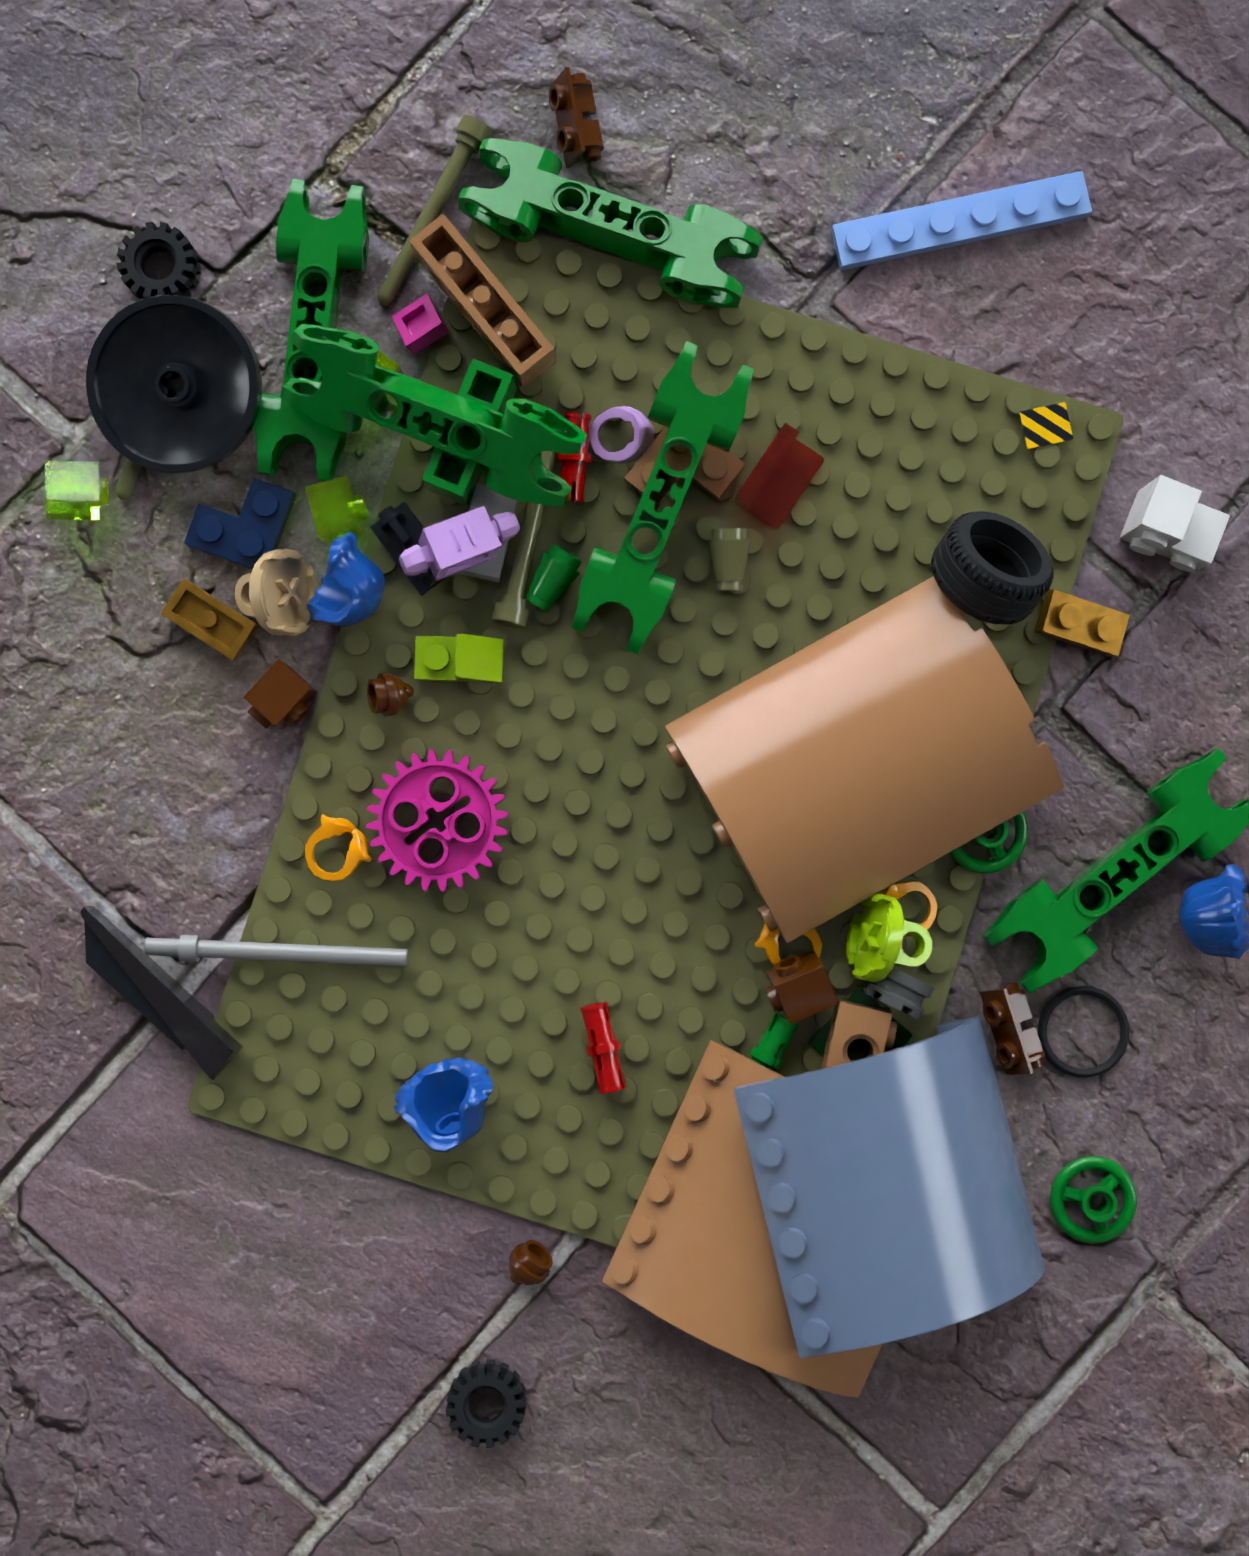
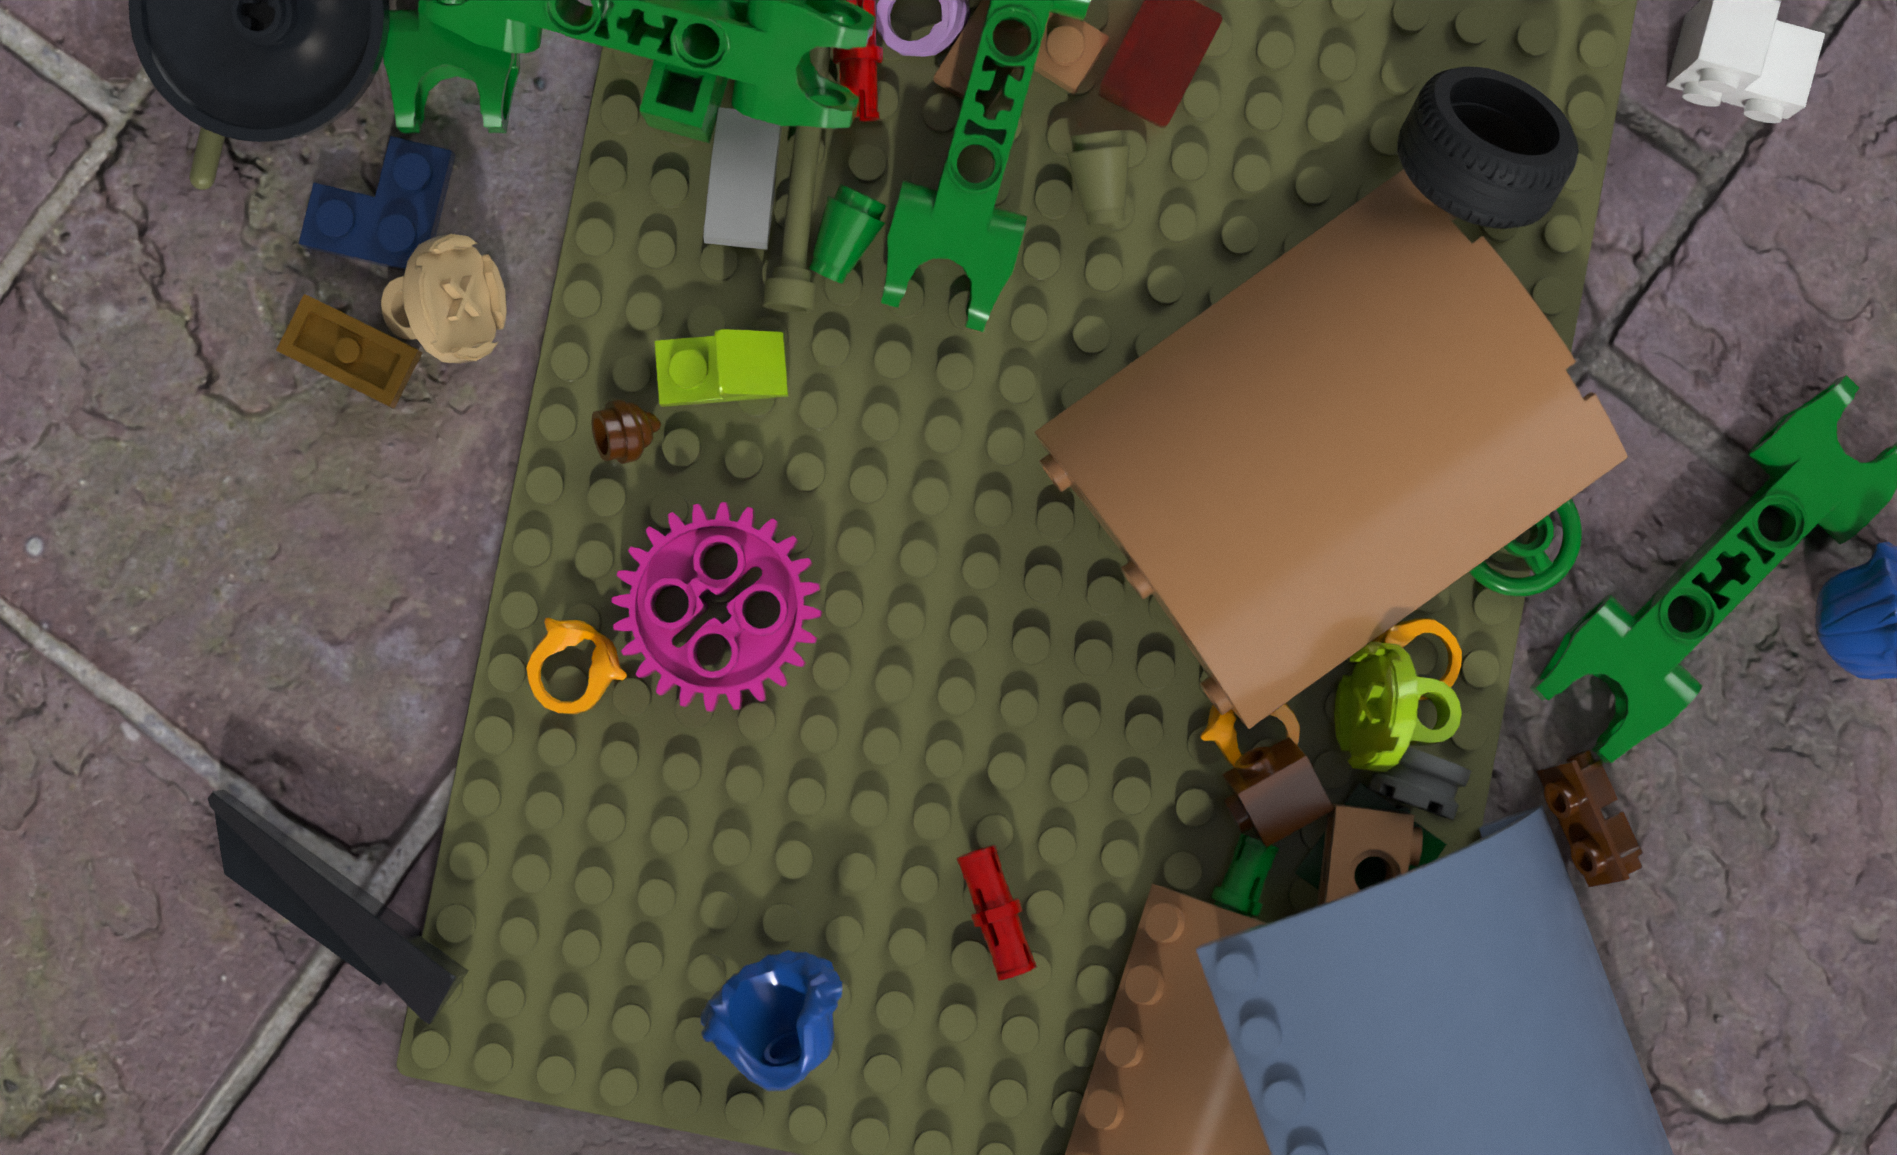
camera: 10 degrees left, 0 degrees up
clear neon green brick [45,461,109,520] -> none
light grey bar [144,935,408,967] -> none
reddish brown brick [243,659,317,729] -> none
clear neon green brick [305,476,370,544] -> none
blue hair [307,532,385,627] -> none
black hinge [370,502,447,596] -> none
lavender piece [399,506,520,581] -> none
pearl gold plate [1035,589,1130,657] -> none
black tyre [1038,986,1129,1078] -> none
green piece [1050,1156,1137,1244] -> none

